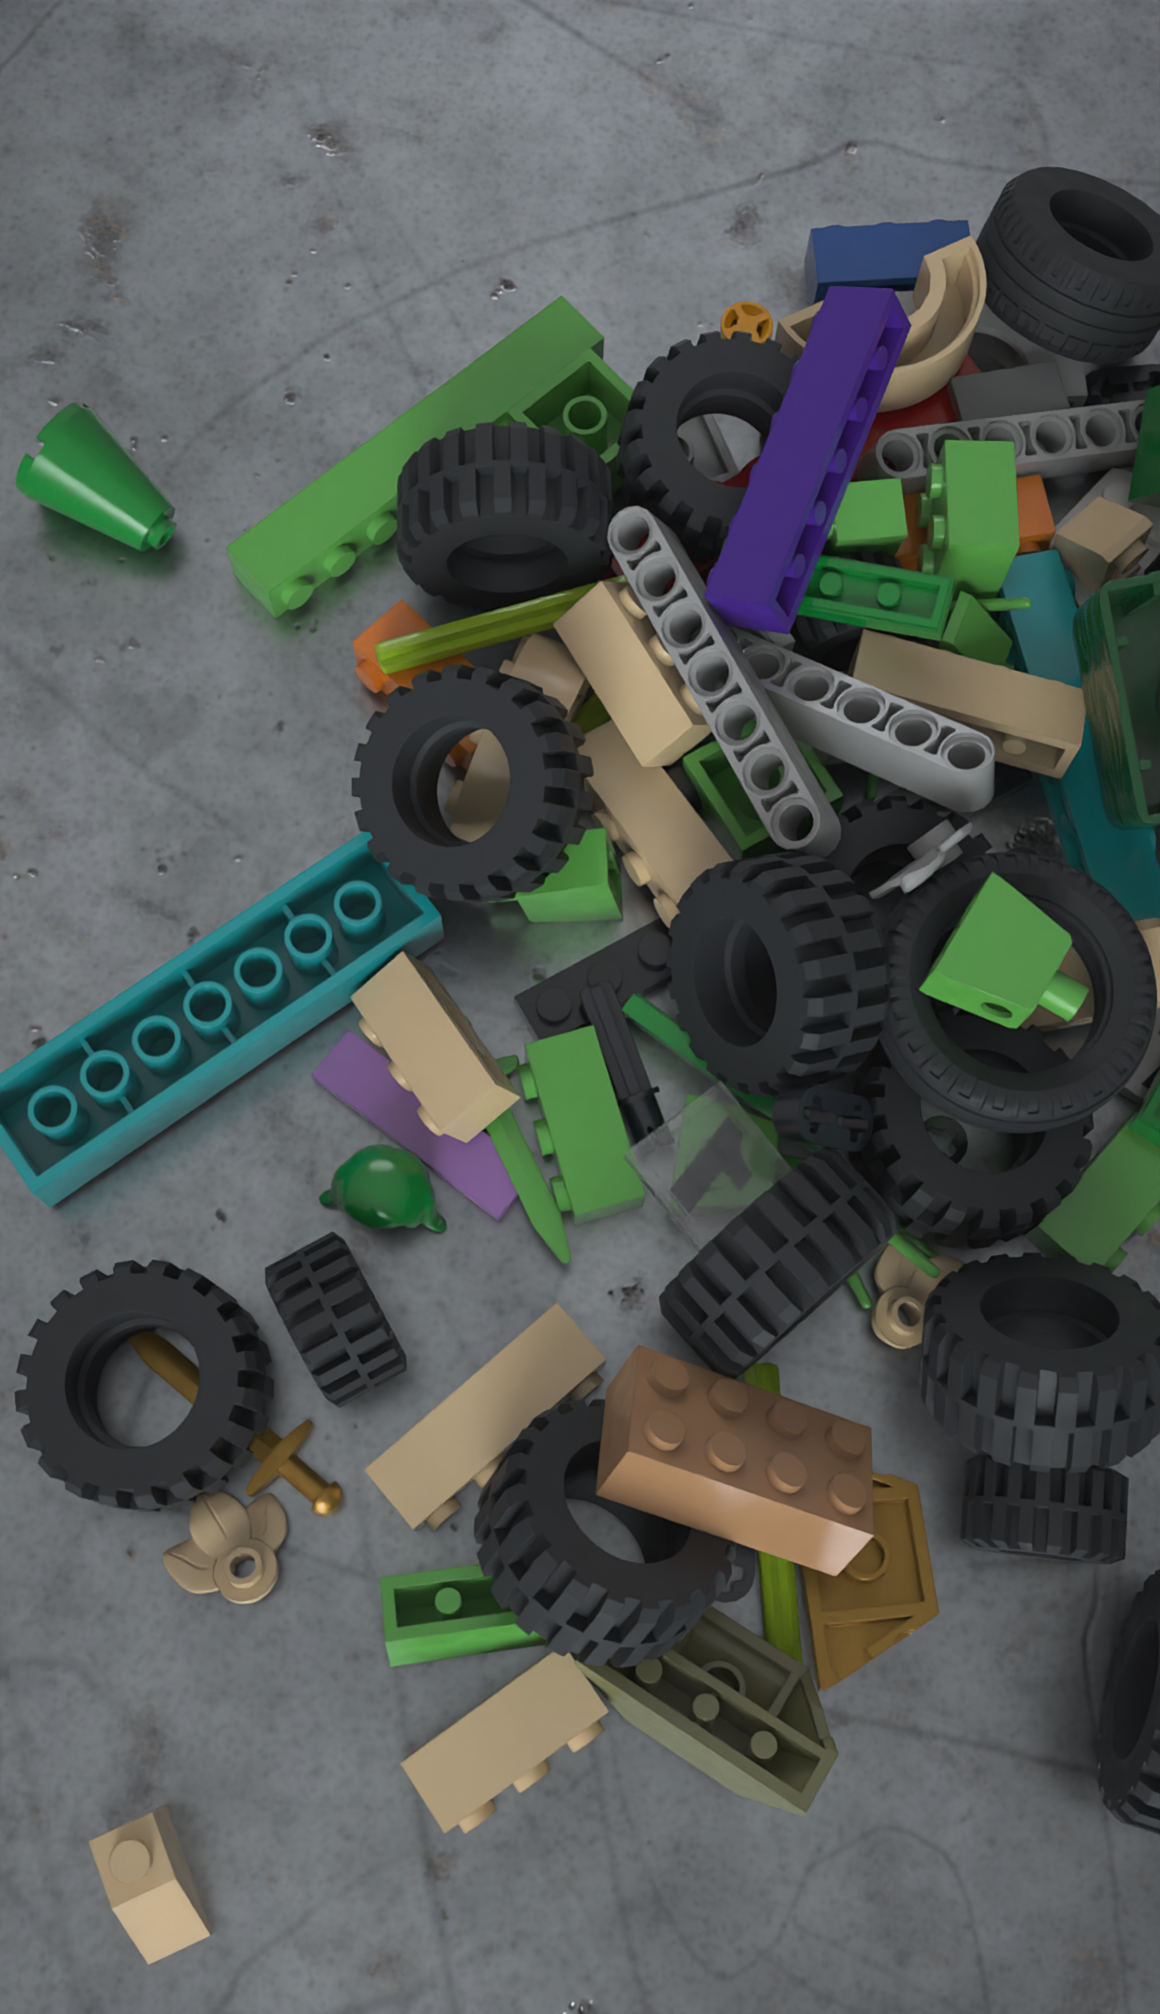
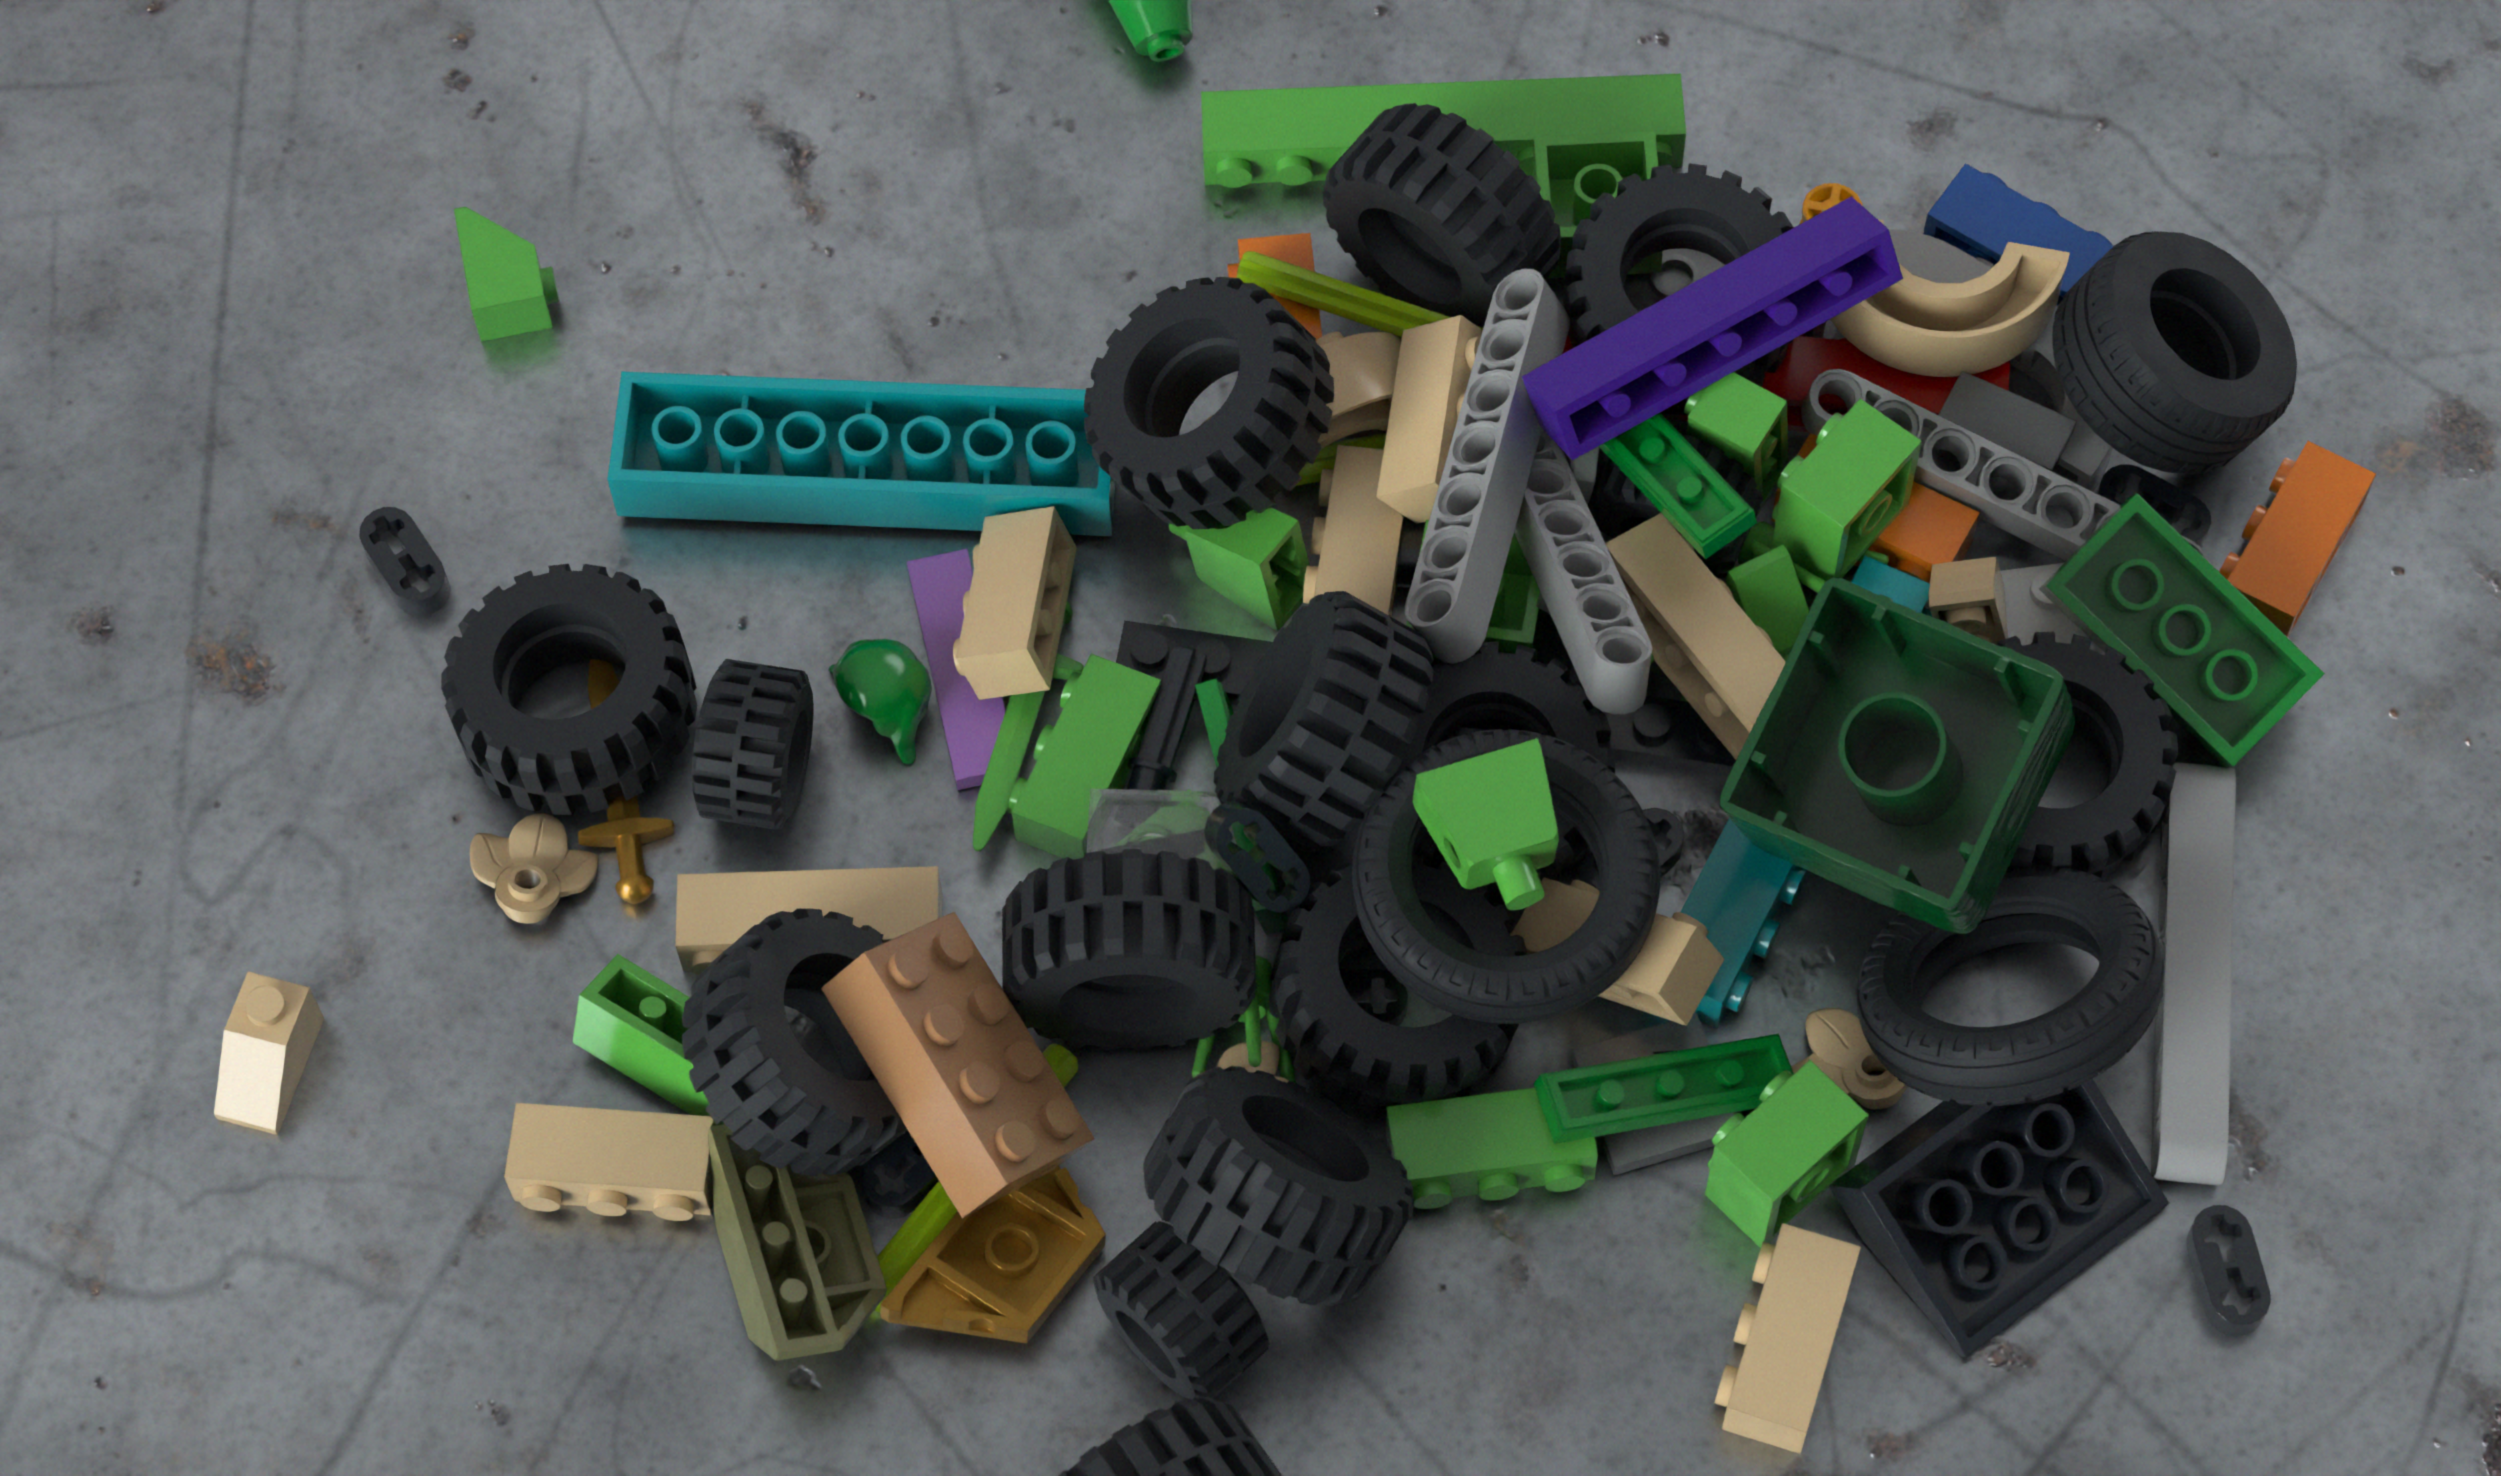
camera: 45 degrees right, 10 degrees down
light grey plate [868,819,974,899] -> none

